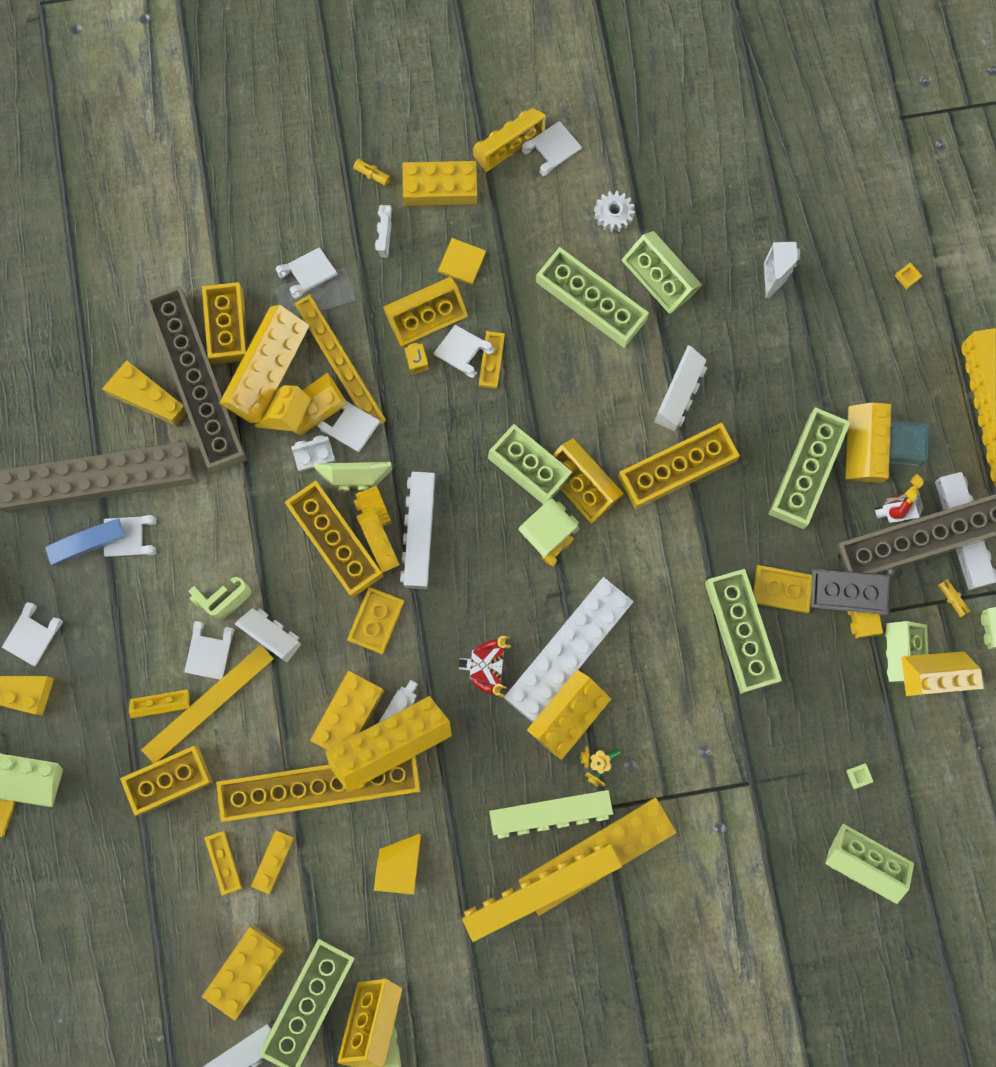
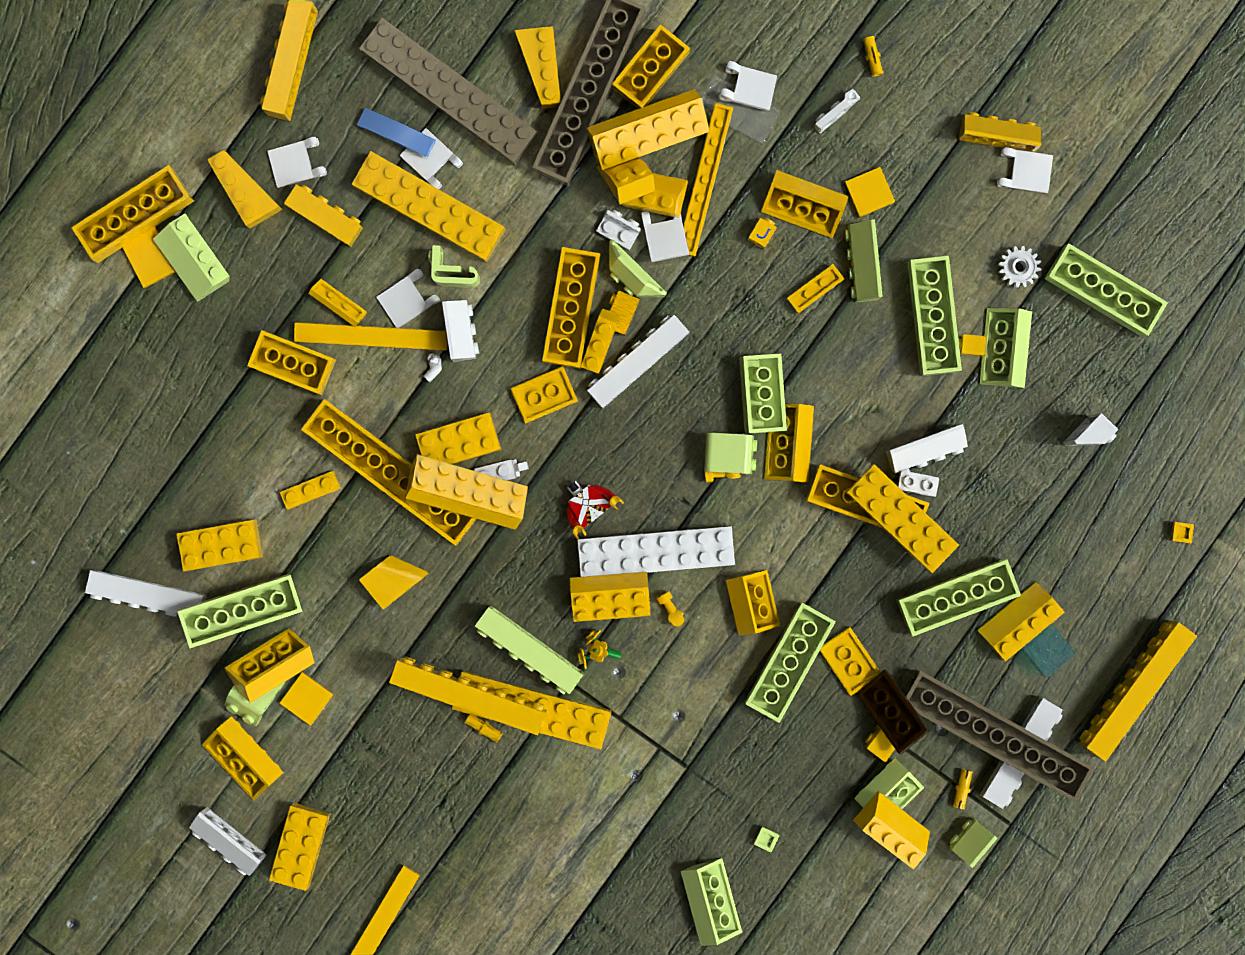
camera: 45 degrees right, 10 degrees up
yellow plate [204,831,242,895] -> none
yellow brick [403,161,477,206] -> none
white flag [433,325,494,378] -> none
torso [875,474,924,523] -> none
none -> yellow tile [280,672,334,726]
none -> yellow brick [284,184,363,247]
none -> yellow brick [352,151,506,263]
none -> white arm [423,353,442,382]
none -> yellow pin [465,714,503,743]
none -> yellow leg [656,591,684,627]
none -> yellow slope [726,570,780,636]
none -> yellowish green slope [845,220,883,303]
none -> yellow brick [845,464,959,573]
none -> white bracket [896,471,939,497]
none -> yellow brick [958,334,987,357]
none -> yellowish green brick [1045,243,1168,337]

